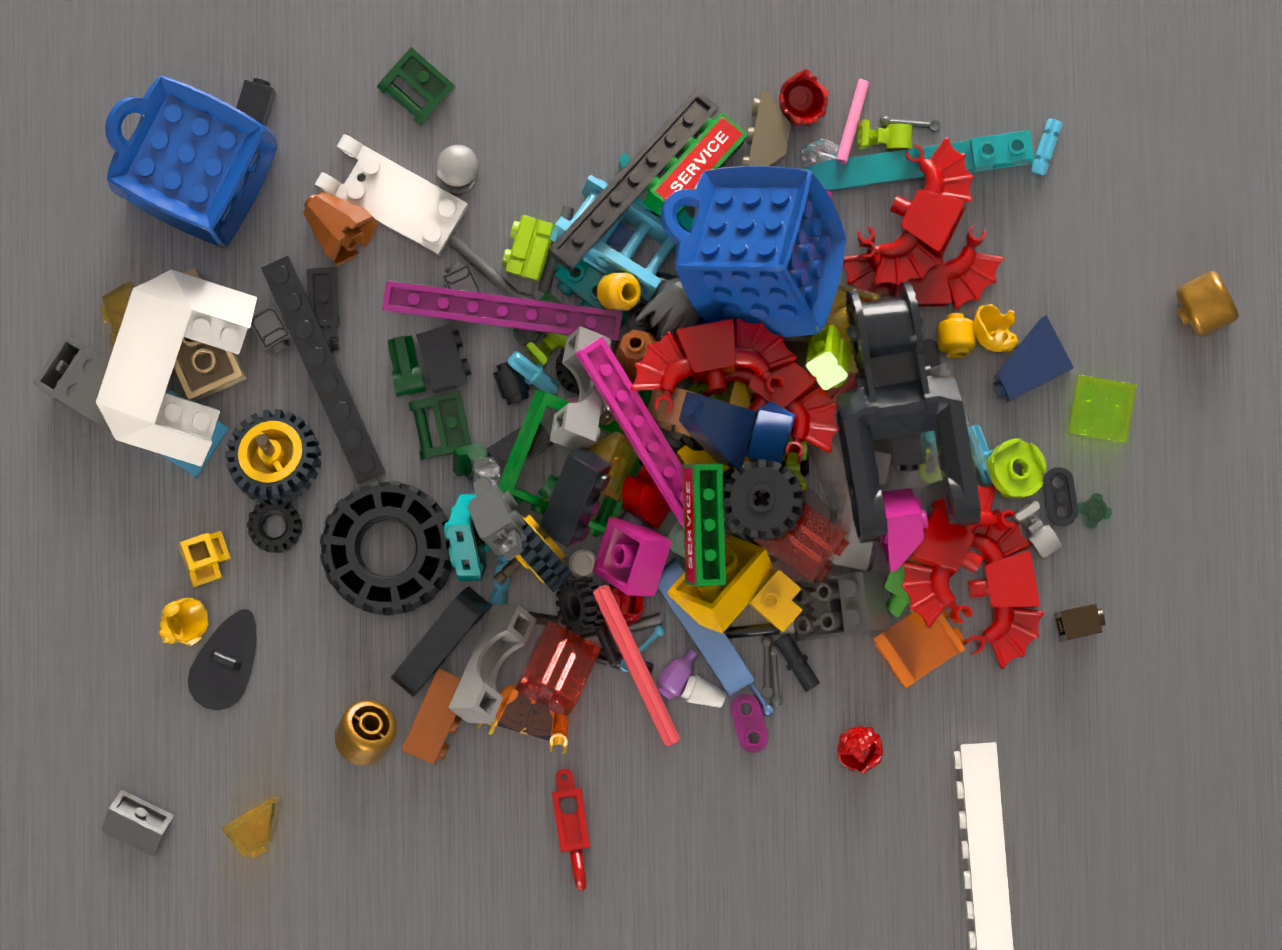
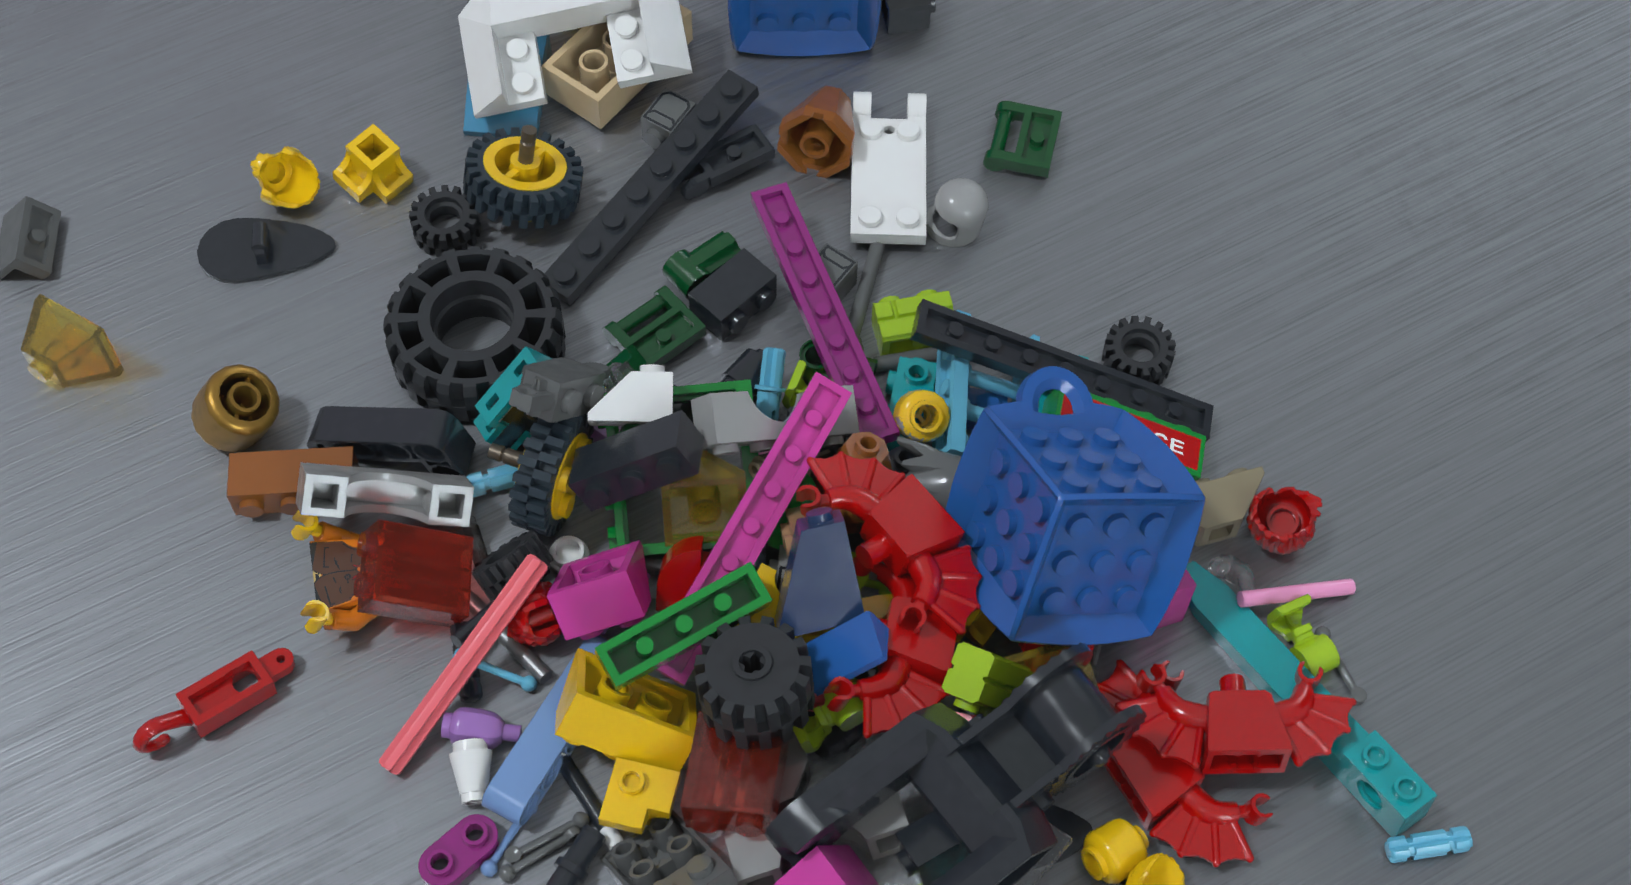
camera: 60 degrees right, 25 degrees down
none -> white slope [588,364,673,426]
none -> black tyre [1101,315,1176,385]

